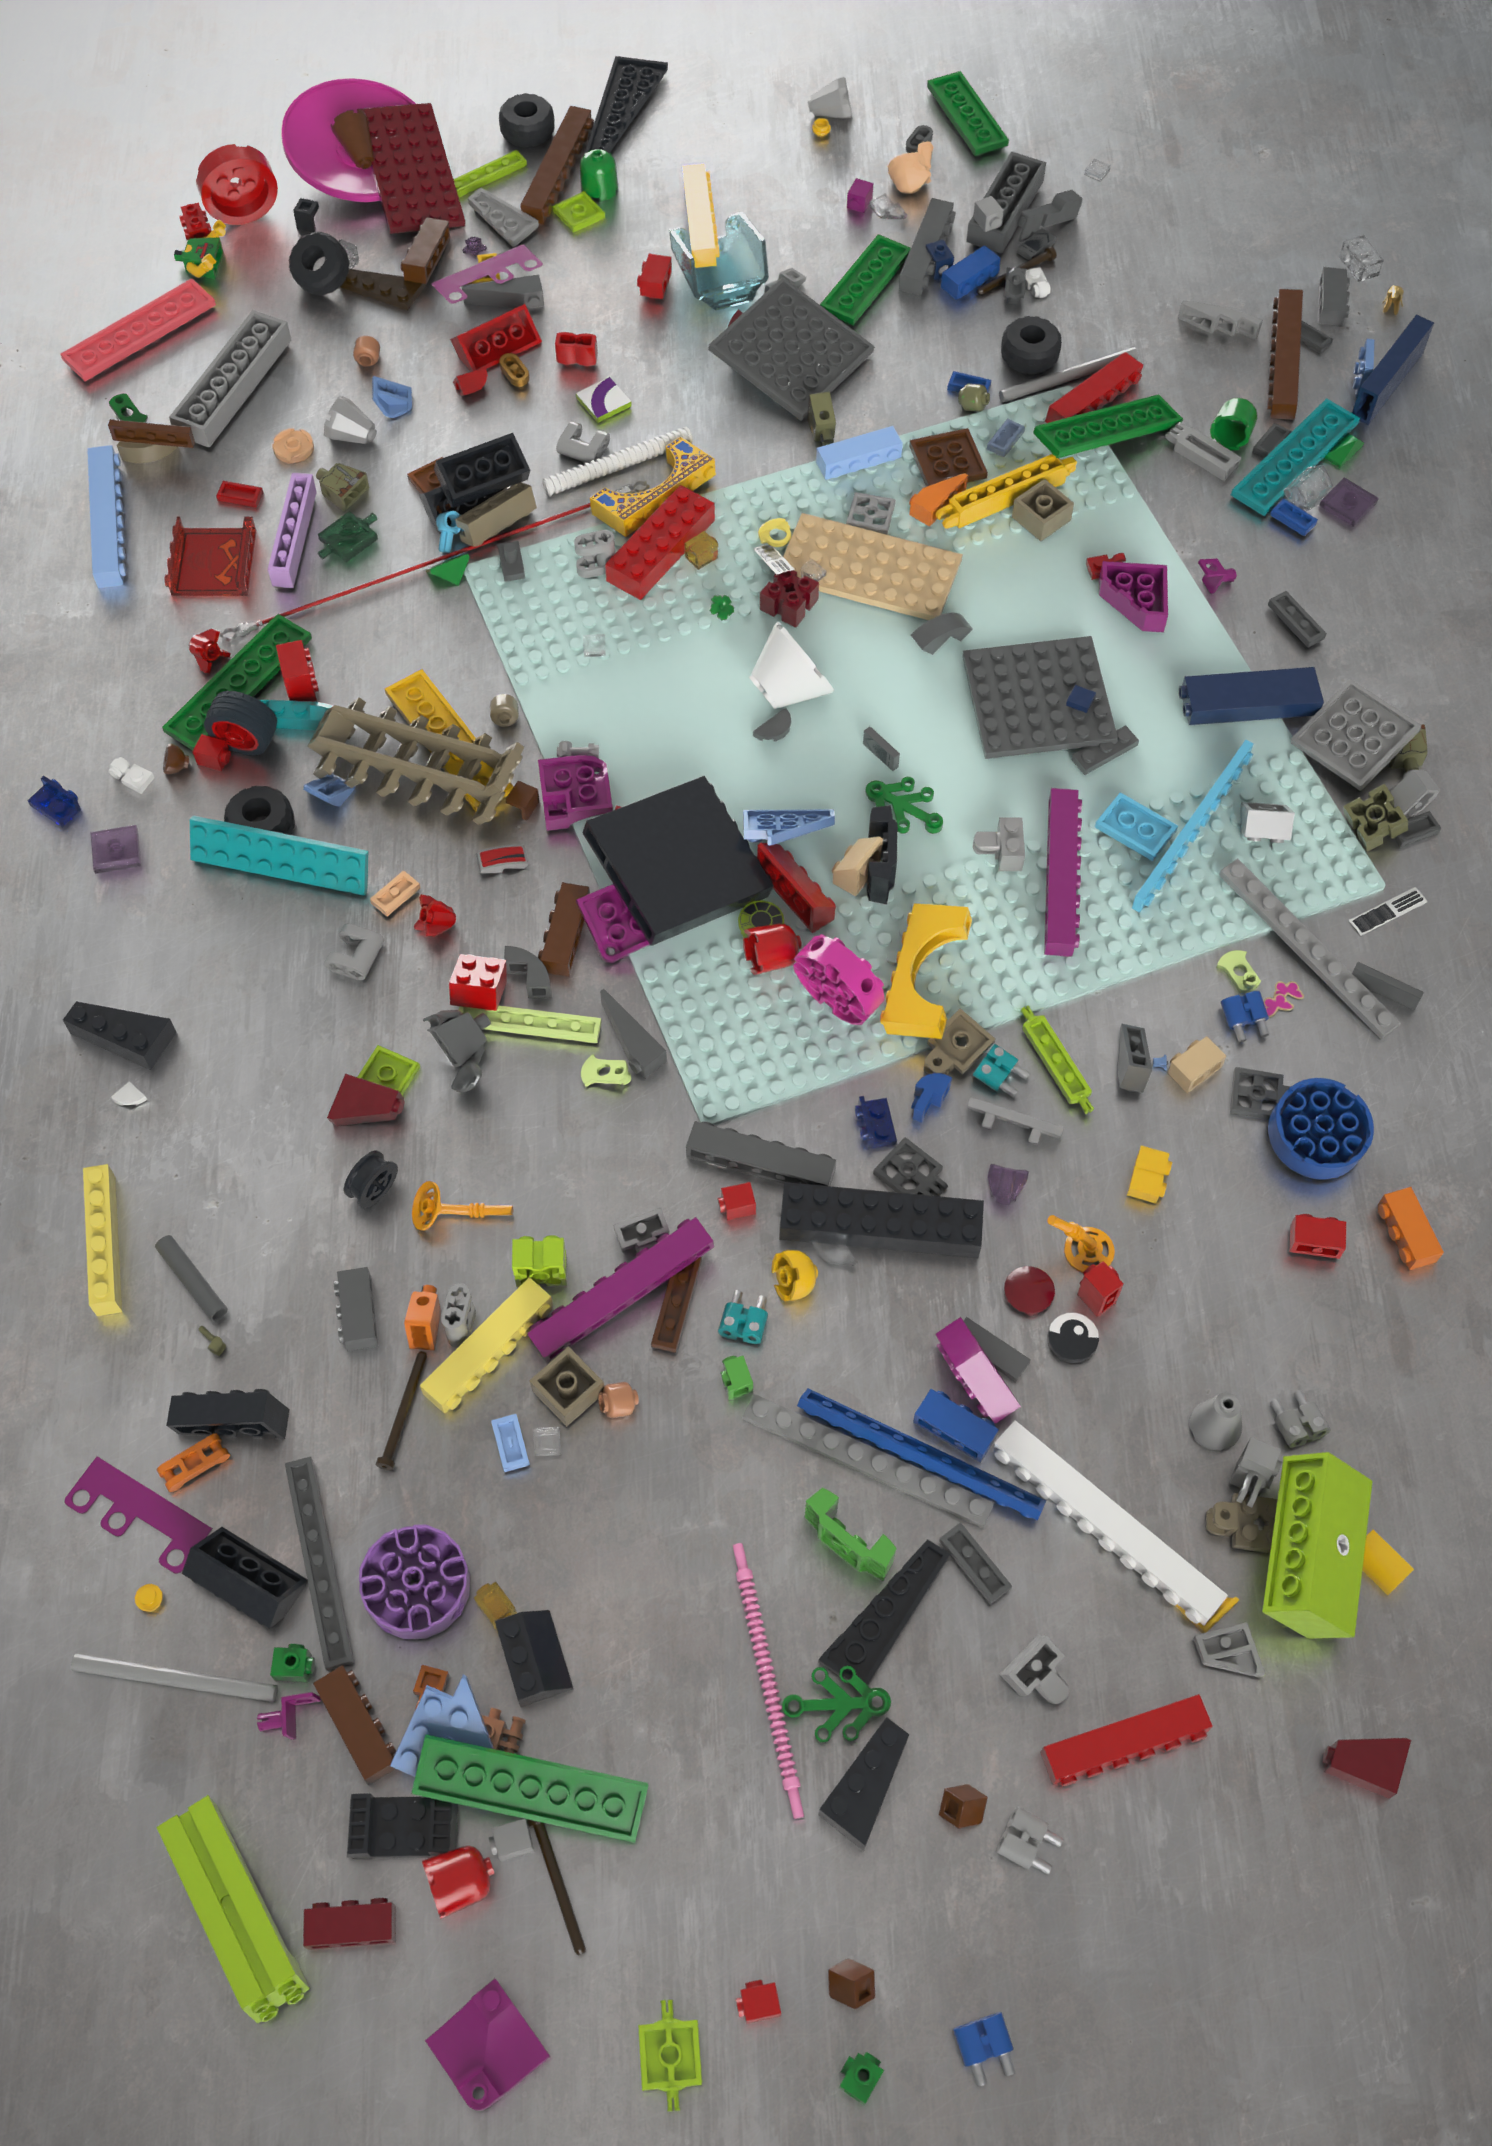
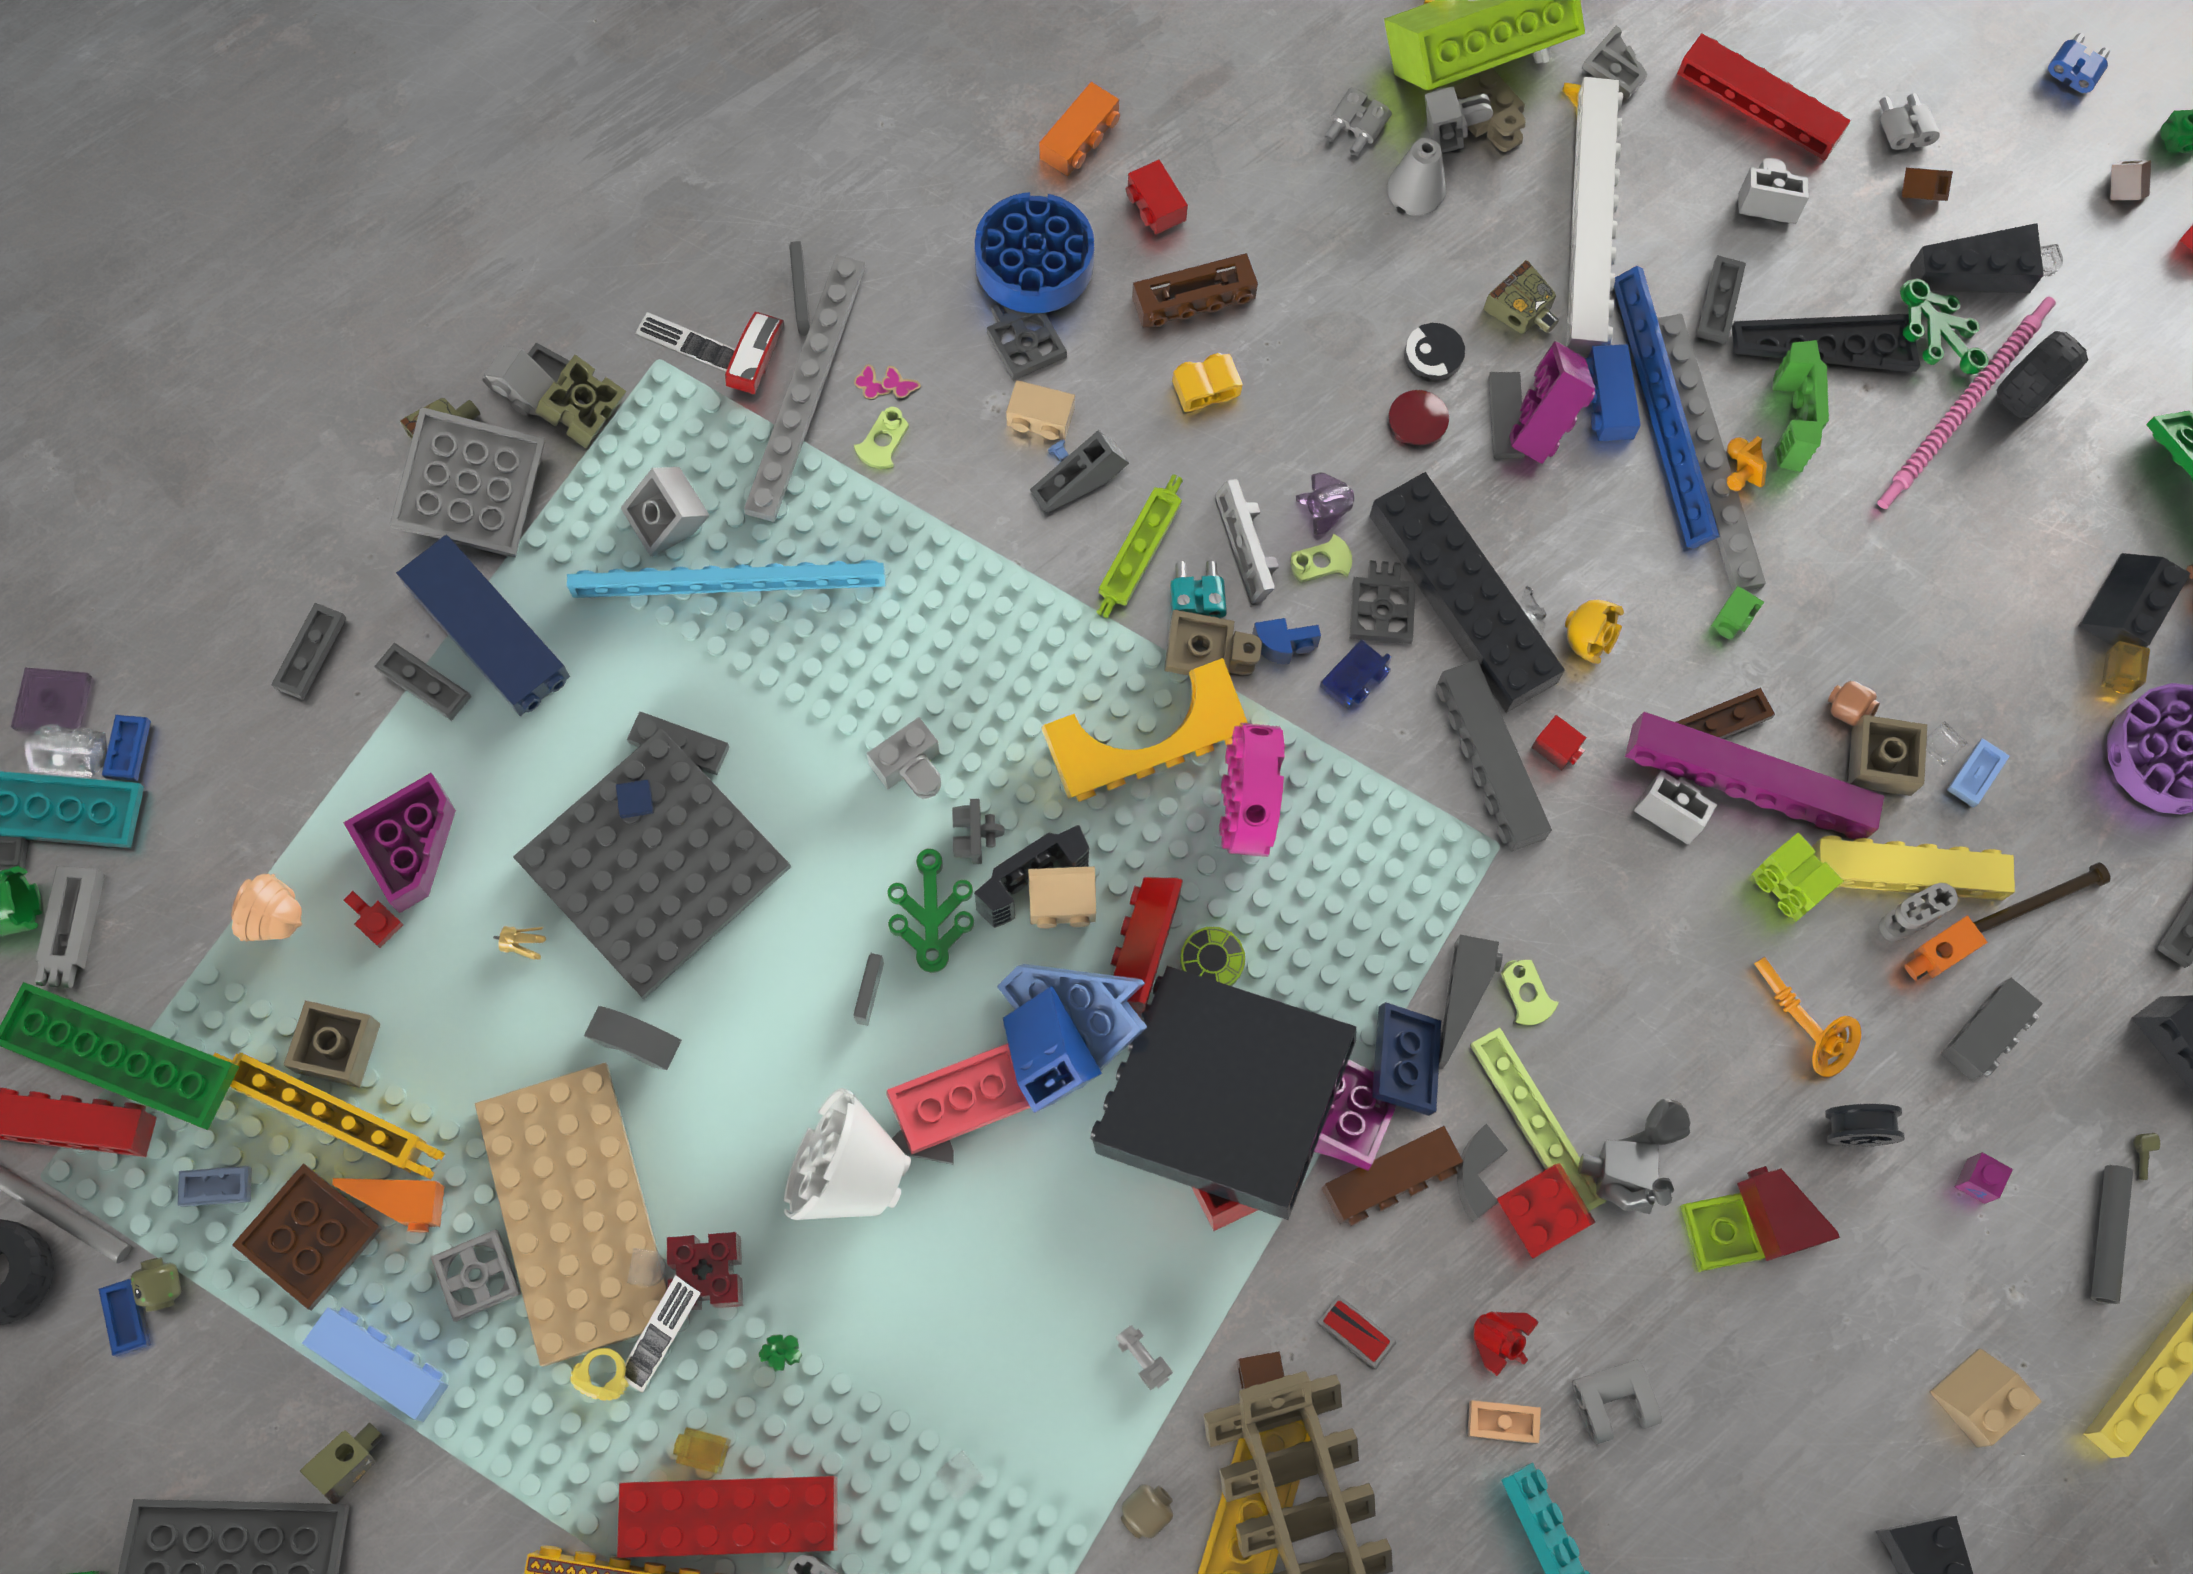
camera: 130 degrees left, 10 degrees up
white tile [111,1081,147,1106] -> none
magenta slope [538,755,613,831] -> none
teal piece [718,1290,768,1344] -> none
red cylinder [743,924,802,975] -> none
magenta brick [1044,788,1082,957] -> none
light orange dish [1047,1215,1115,1273] -> none
red brick [1077,1261,1124,1317] -> none
medium azure plate [1095,792,1178,861] -> none
magenta bracket [1198,558,1237,594] -> none
blue piece [1220,991,1269,1042] -> none
none -> light nougat head [231,874,302,942]
none -> dark grey tile [374,642,472,721]
none -> pearl gold piece [493,926,546,960]
none -> slope [725,311,784,395]
none -> coral plate [886,1043,1031,1155]
none -> dark grey hips [952,799,1005,864]
none -> blue slope [1003,986,1102,1113]
none -> reddish brown brick [1132,253,1258,328]
none -> yellowish green piece [1290,534,1352,583]
none -> dark blue plate [1372,1002,1442,1116]
none -> olive torso [1483,260,1559,334]
none -> light orange piece [1726,436,1767,491]
none -> tan slope [1930,1348,2042,1448]
none -> magenta brick [1954,1152,2013,1204]
none -> black tyre [1996,331,2089,419]
none -> clear tile [2040,244,2063,277]

